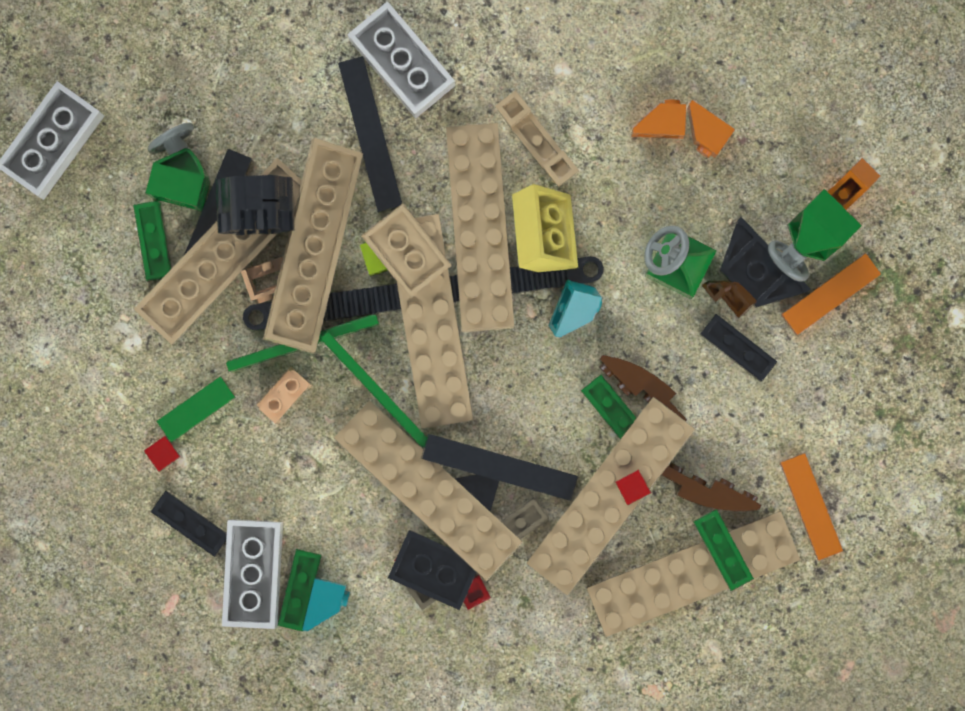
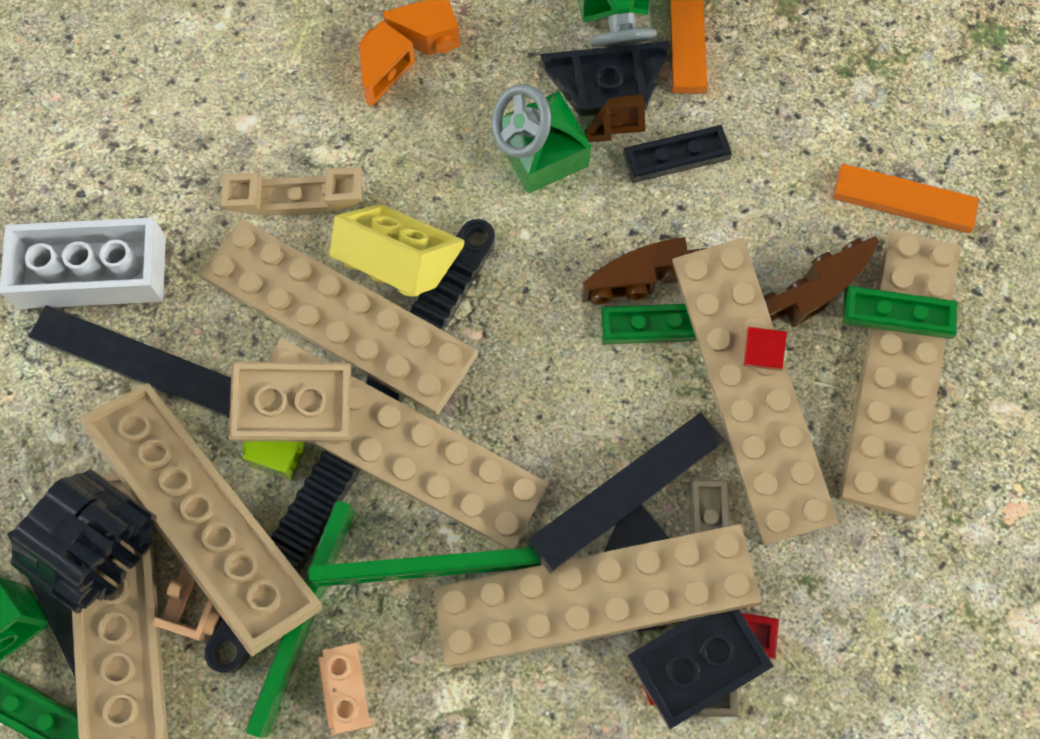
camera: 55 degrees left, 15 degrees down
teal slope [548,280,602,338] -> none

